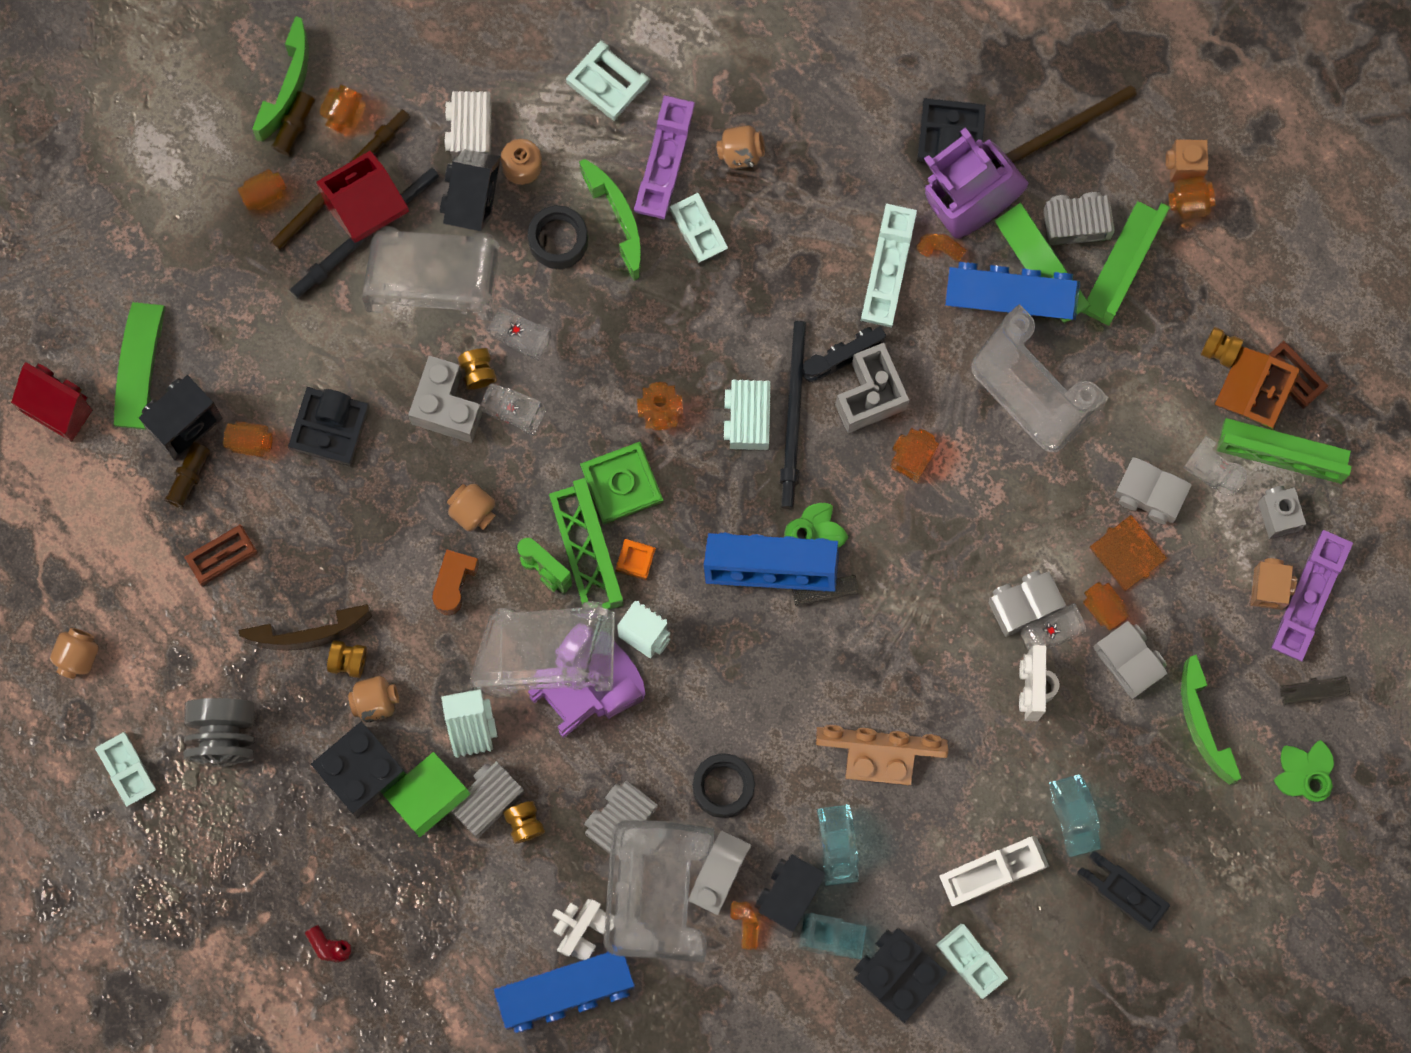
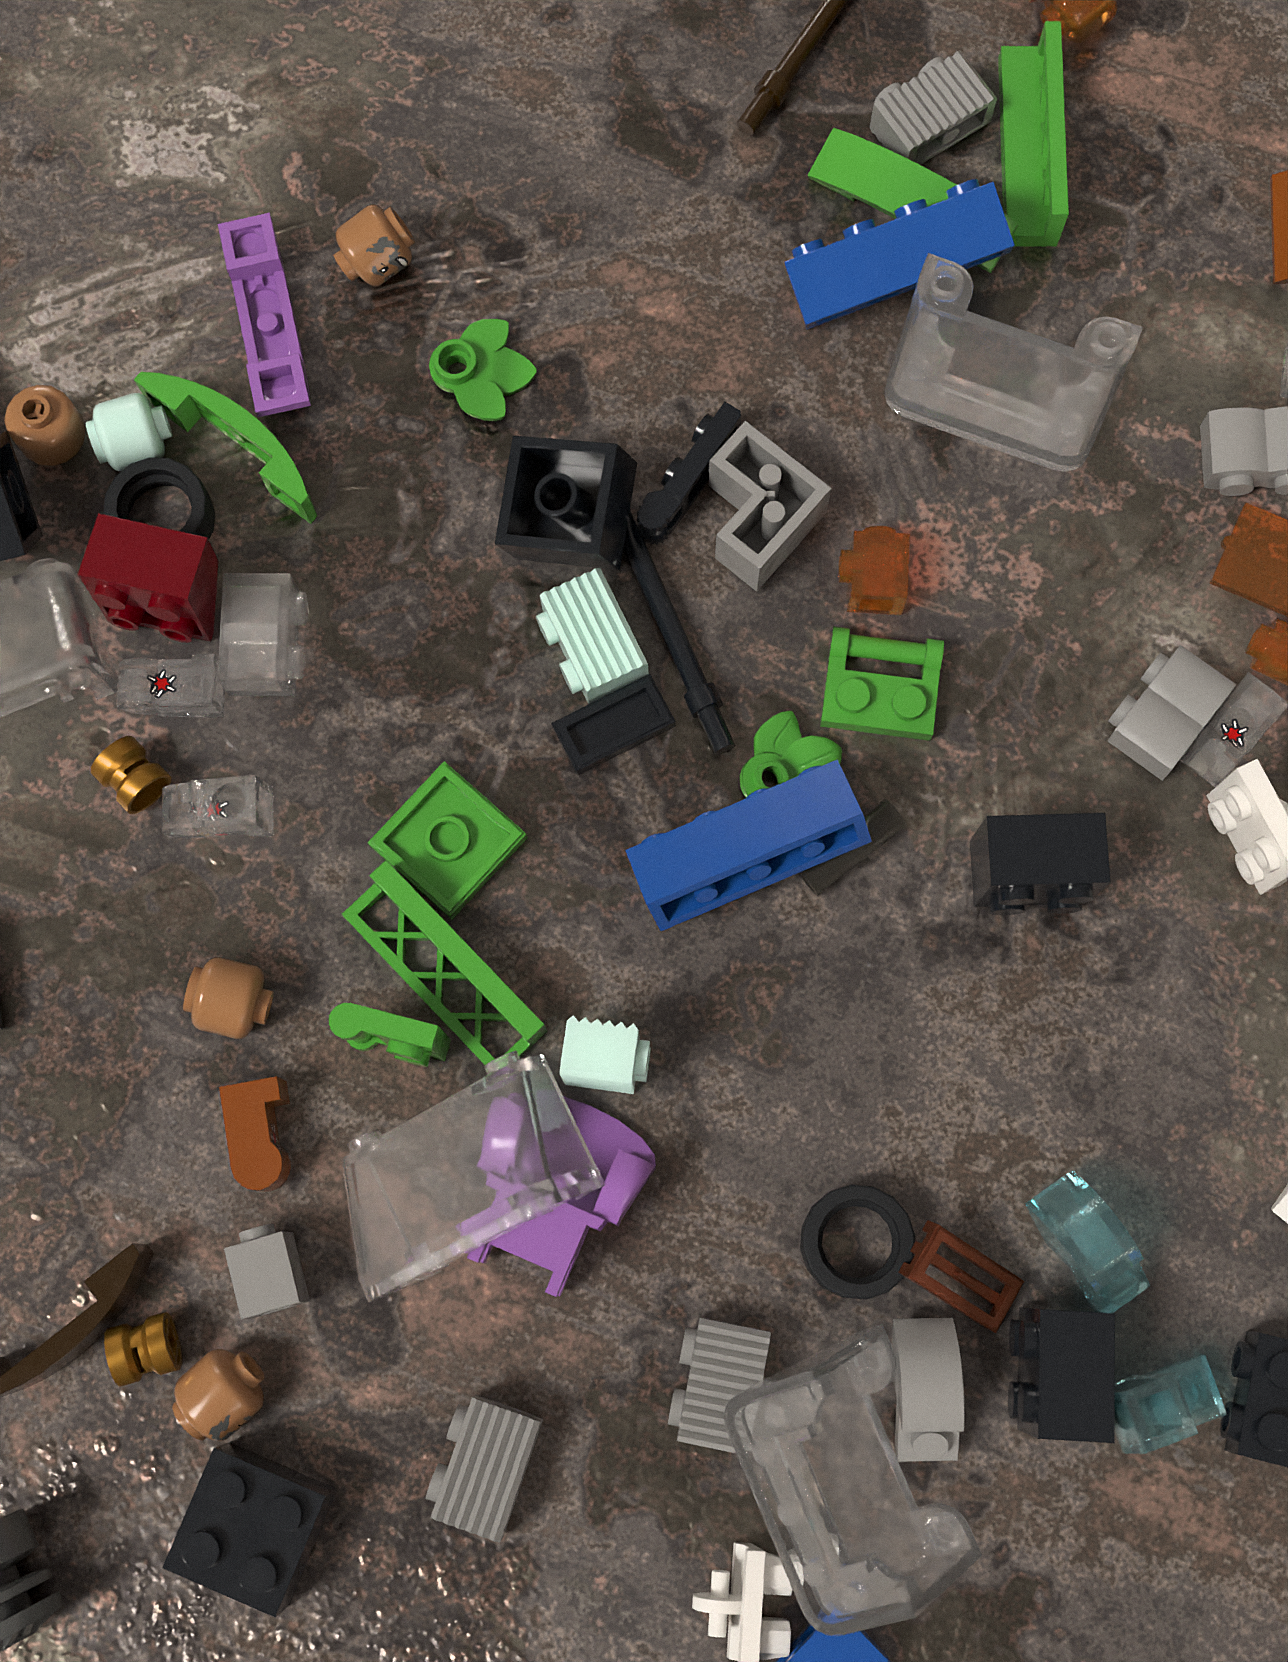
camera: 20 degrees left, 0 degrees up
bright green tile [383,752,470,838] -> none
light grey brick [408,356,482,443] -> none
light aqua brick [441,689,497,758] -> none
pearl gold wheel [503,801,545,844] -> none
light aqua plate [566,41,650,121] -> none
orange tile [615,539,656,580] -> none
clear orange brick [637,382,683,431] -> none
light aqua slope [669,193,728,262] -> none
clear orange arm [730,901,759,950] -> none
medium nougat bracket [816,725,948,785] -> none
light aqua slope [861,204,917,327] -> none
black plate [917,98,986,162] -> none
clear orange arm [917,234,966,262] -> none
medium lavender piece [924,128,1028,239] -> none
pearl gold wheel [1201,326,1244,369] -> none
none -> dark red slope [77,513,219,643]
none -> light aqua head [86,393,173,471]
none -> clear brick [217,573,308,696]
none -> light grey brick [224,1224,310,1320]
none -> bright green plate [429,319,537,421]
none -> black brick [495,435,638,570]
none -> black tile [551,674,676,776]
none -> bright green plate [820,626,944,741]
none -> copper tile [898,1220,1024,1333]
none -> black brick [970,813,1111,915]

